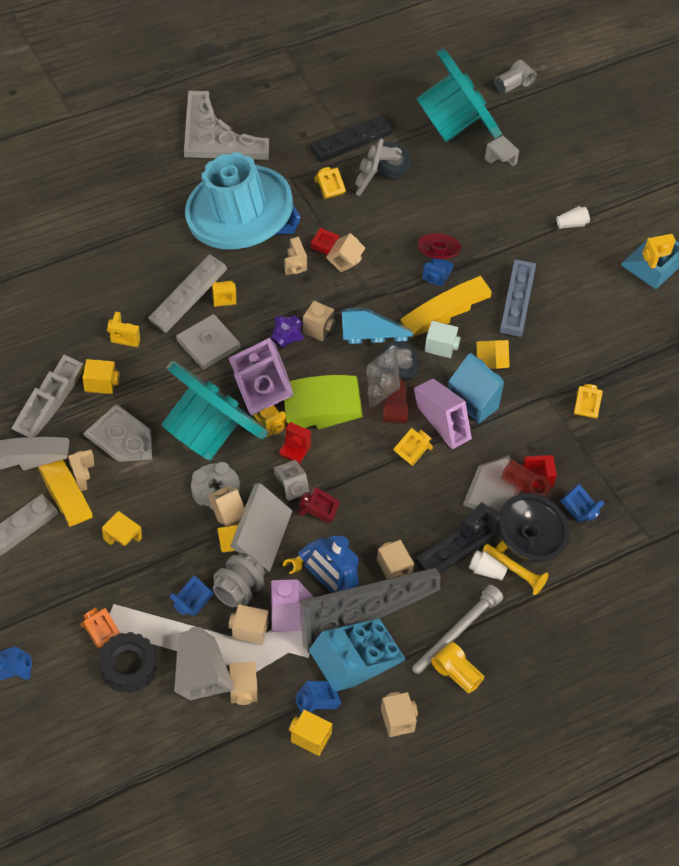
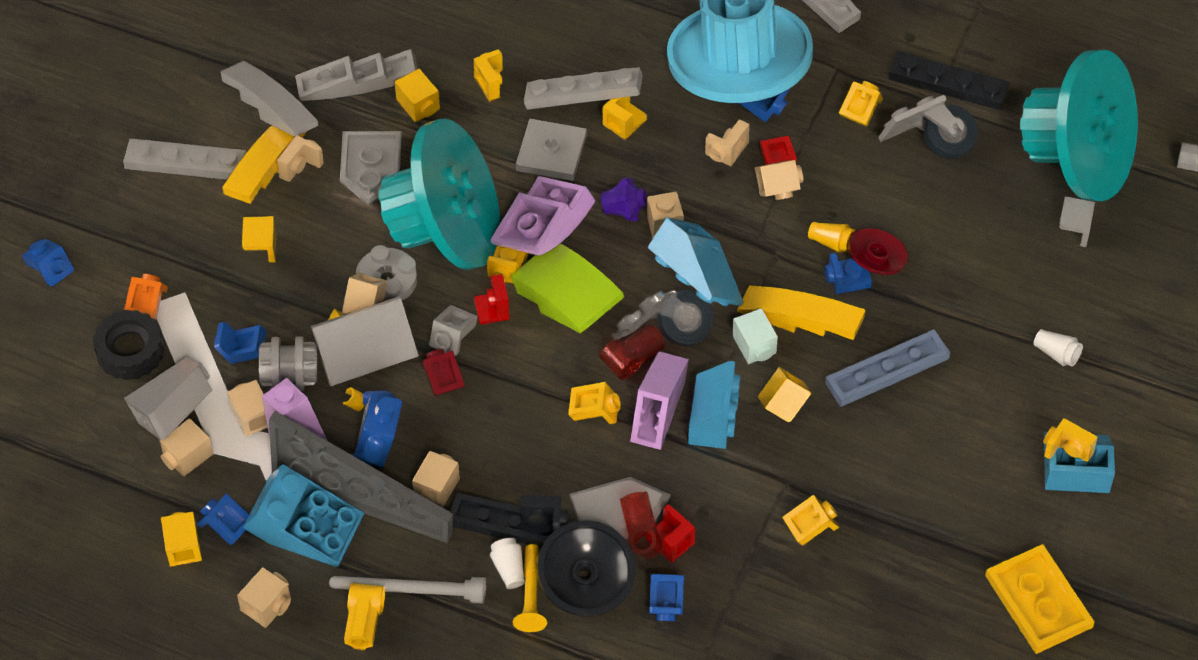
camera: 55 degrees right, 0 degrees up
none -> yellow cone [808,222,855,254]

